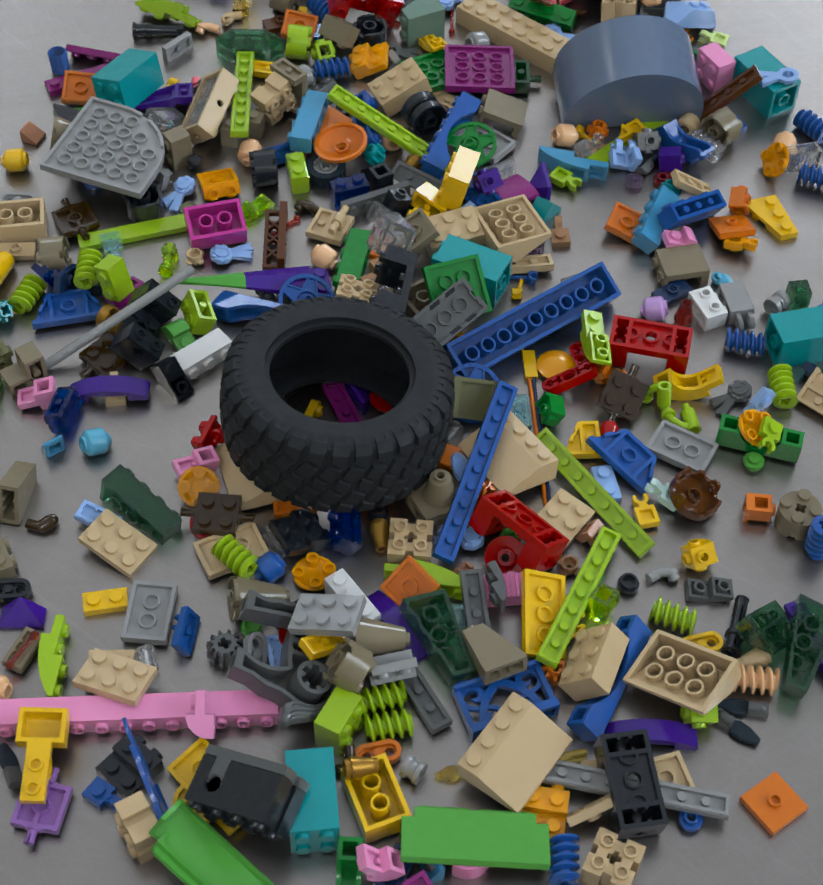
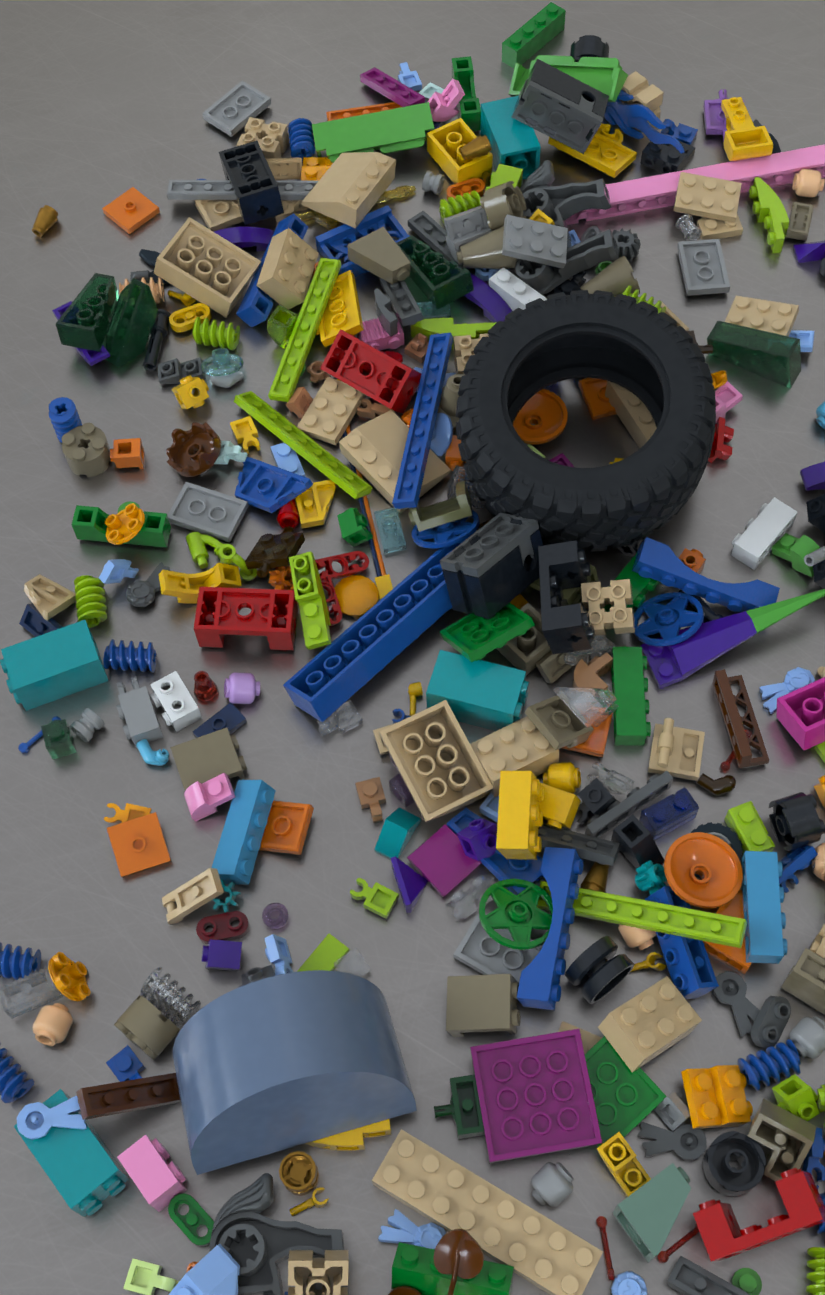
camera: 175 degrees right, 10 degrees up
clear red hinge [5,630,39,669] -> none
yellow plate [82,587,129,617] -> none
black slope [150,356,195,401] -> none
blue plate [171,606,201,657] -> none
lime brick [180,289,217,335] -> none
bright pink brick [185,690,216,739] -> none
clear neon green slope [241,193,275,223] -> none
light nougat head [310,244,338,270] -> none
orange plate [379,555,441,618] -> none
dark azure slope [538,146,609,182] -> none
light nougat head [551,124,579,147] -> none
light blue plate [609,138,629,171] -> none
black plate [617,573,639,594] -> none
dark grey piece [635,147,660,175] -> none
blue arch [654,119,714,164] -> none
blue brick [657,189,727,230] -> none
orange brick [728,185,751,215] -> none
yellow wing [748,195,798,241] -> none
lime plate [757,416,784,455] -> none
none -> clear light blue piece [201,348,244,376]

